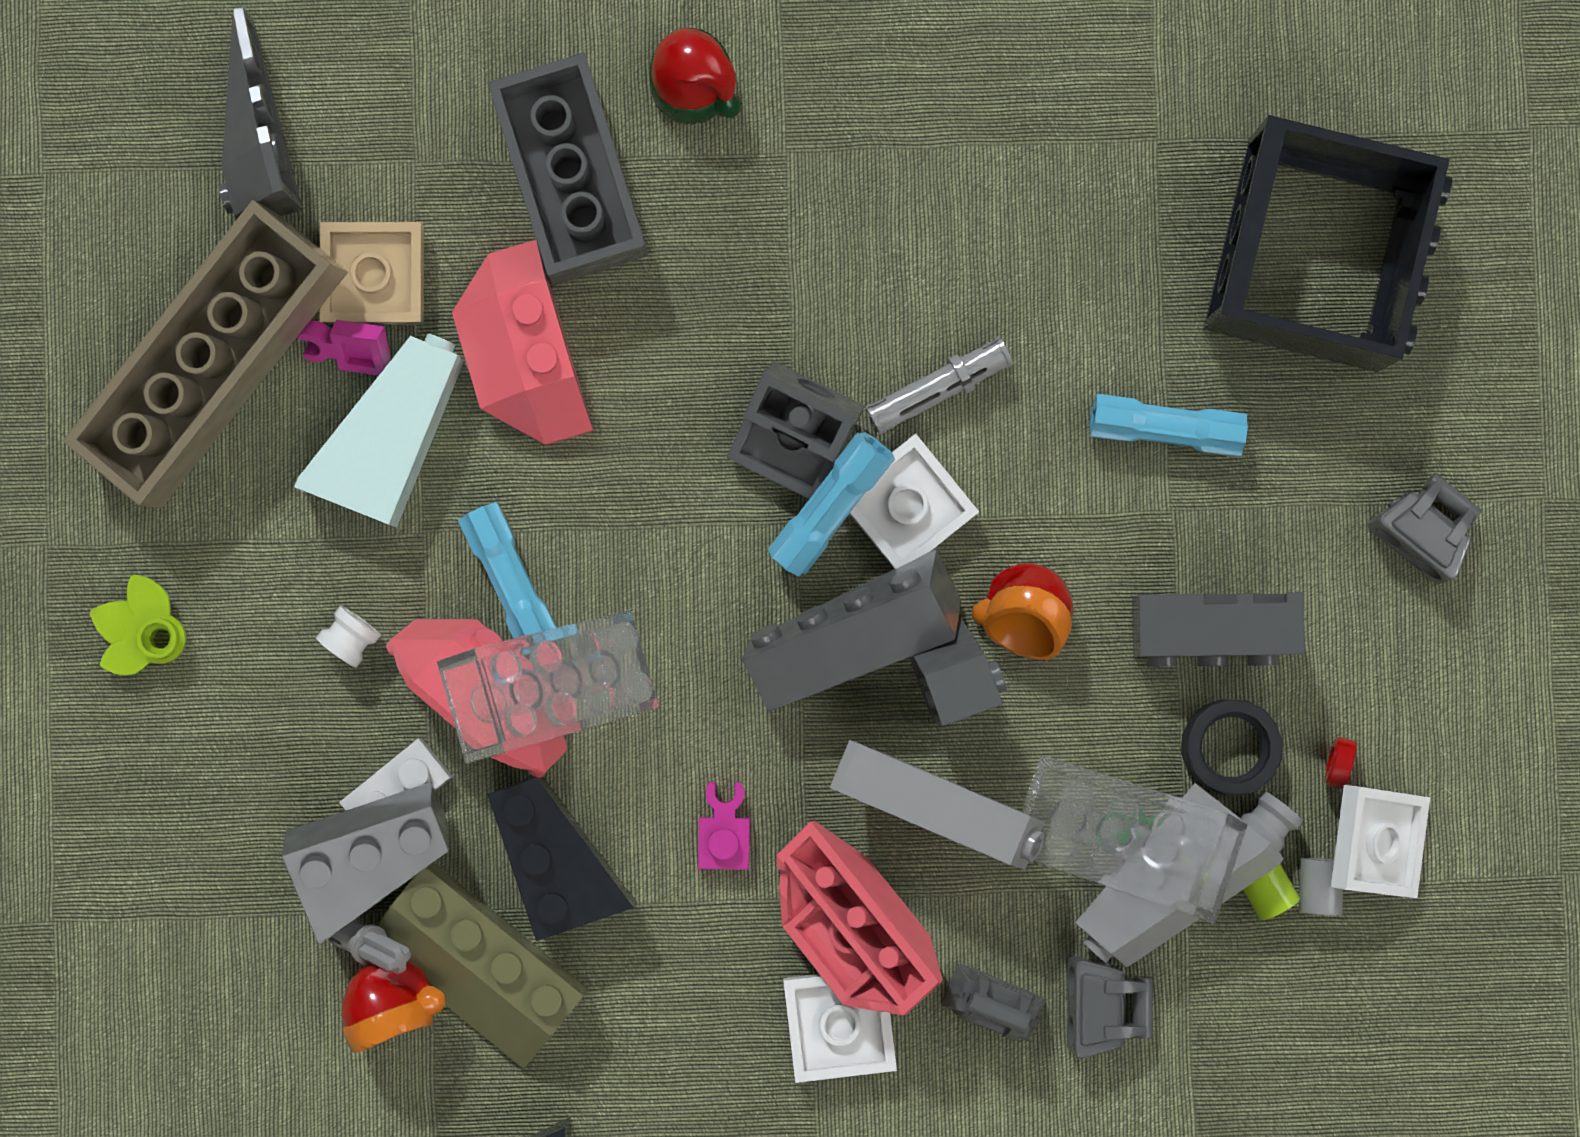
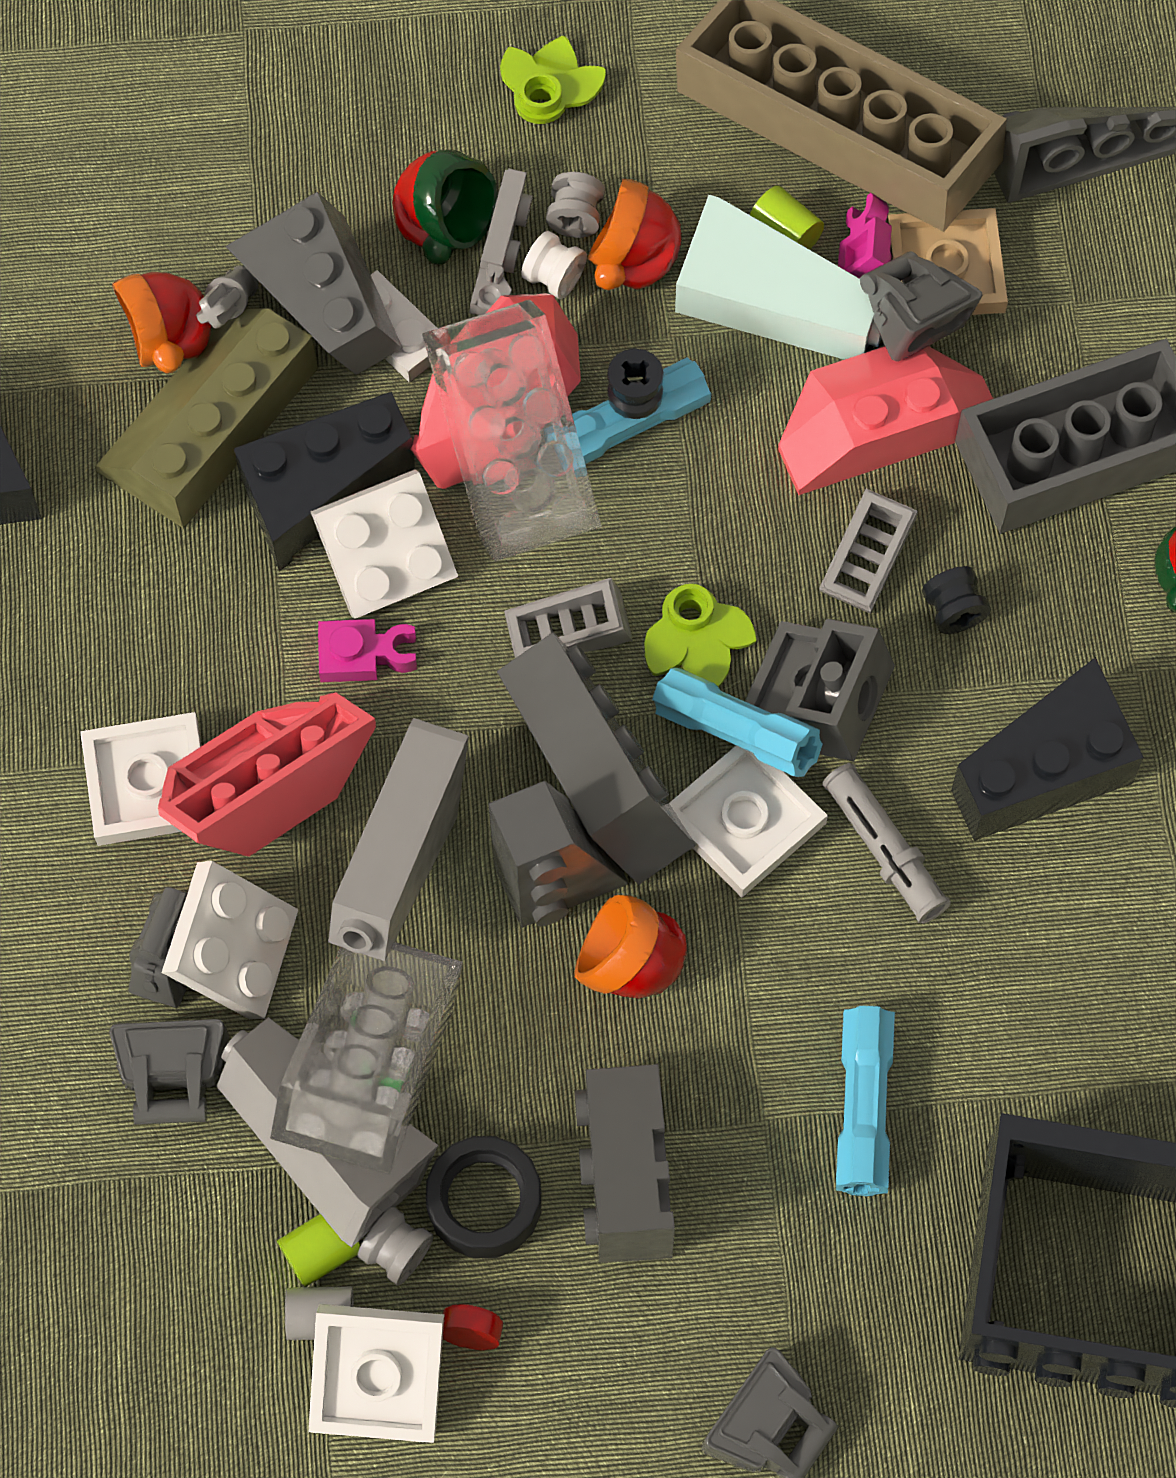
camera: 90 degrees right, 20 degrees down
none -> white plate [162,861,298,1019]
none -> white plate [310,470,458,619]
none -> dark green piece [392,149,498,265]
none -> light grey hinge [469,168,533,316]
none -> light grey slope [504,578,633,658]
none -> light grey wheel [546,172,605,238]
none -> piece [587,179,682,290]
none -> black wheel [607,348,664,419]
none -> lime plate [644,584,756,688]
none -> lime piece [749,185,824,250]
none -> light grey slope [819,488,917,614]
none -> dark grey piece [860,251,983,362]
none -> black wheel [922,566,991,634]
none -> black wedge [951,657,1144,841]

